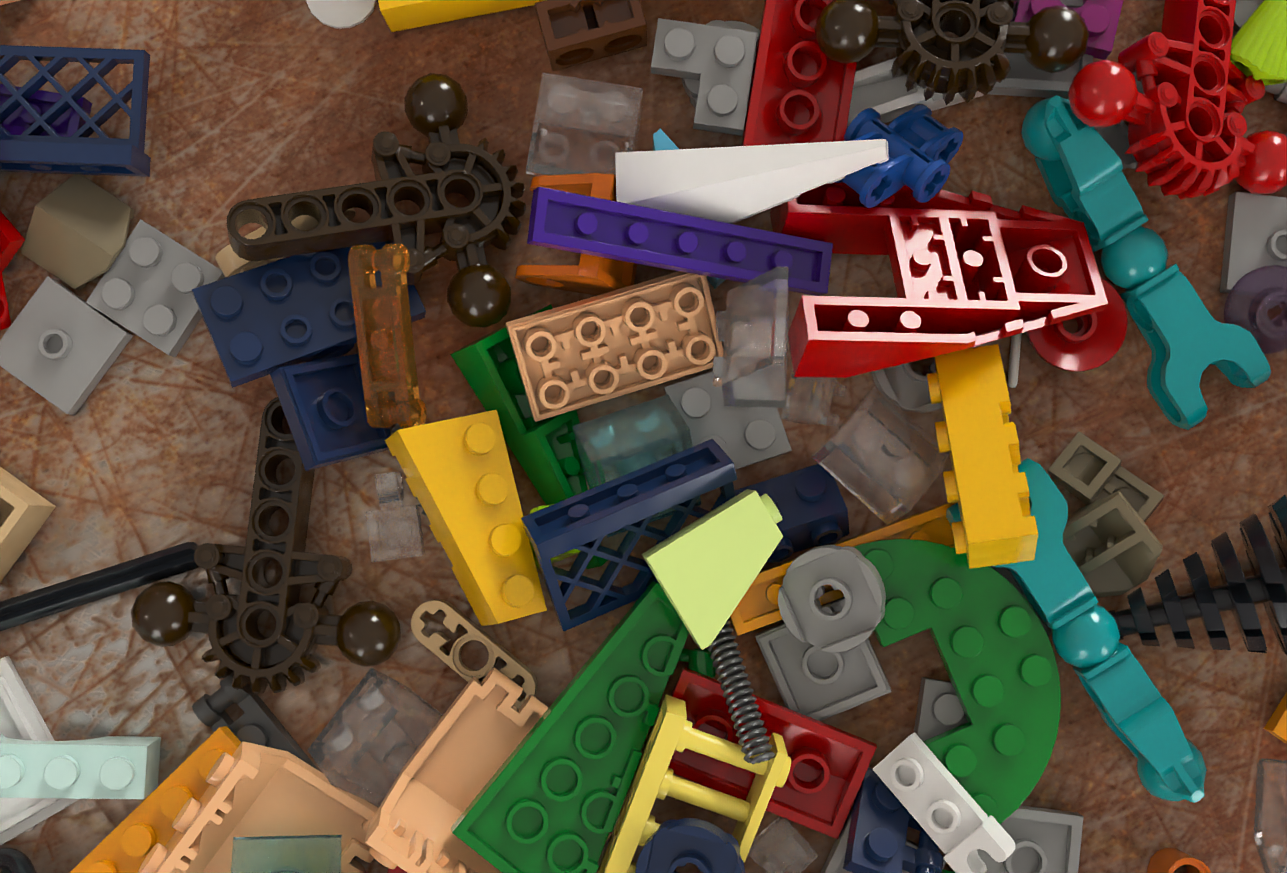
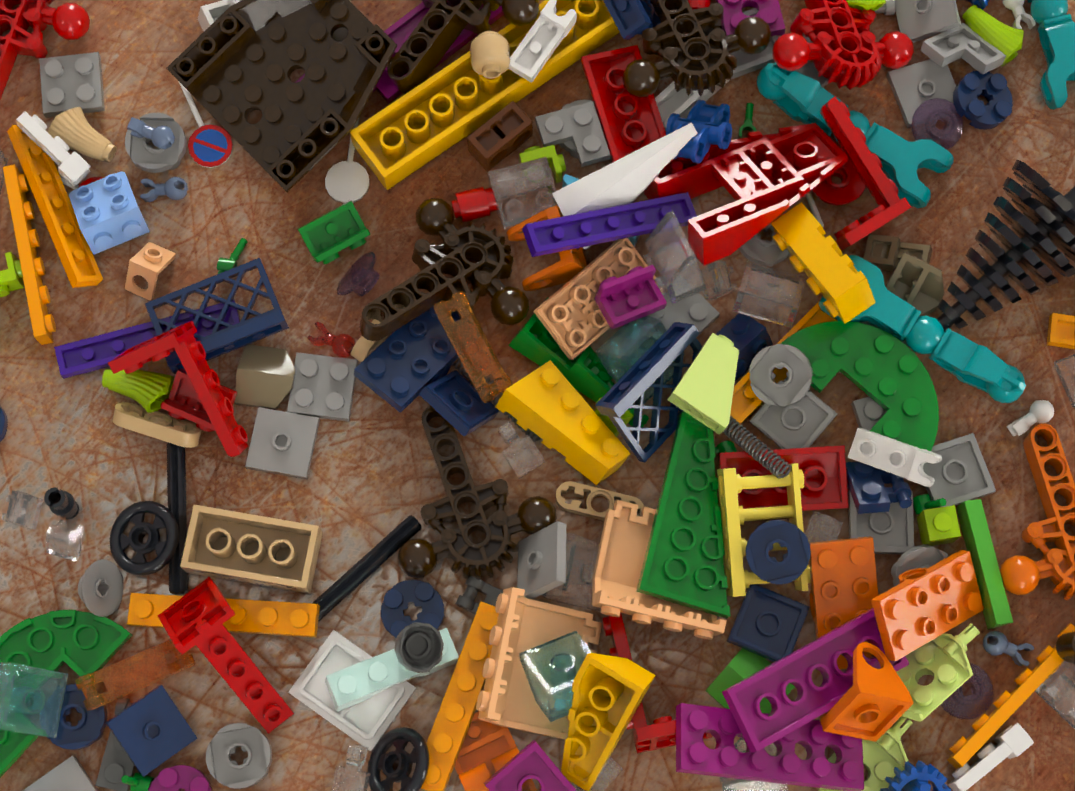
camera: 30 degrees left, 10 degrees down
none -> green hand [217,238,248,274]
none -> green bracket [297,200,370,264]
none -> clear red arm [307,322,355,358]
none -> piece [337,252,380,297]
none -> dark blue plate [381,580,445,639]
none -> dark grey hair [394,622,444,673]
none -> red brick [451,186,497,223]
none -> light grey plate [517,521,566,599]
none -> lime bracket [519,145,566,183]
none -> magenta bracket [594,265,667,330]
none -> green hand [738,103,757,139]
none -> red bracket [820,96,912,251]
none -> white arm [1006,400,1054,437]

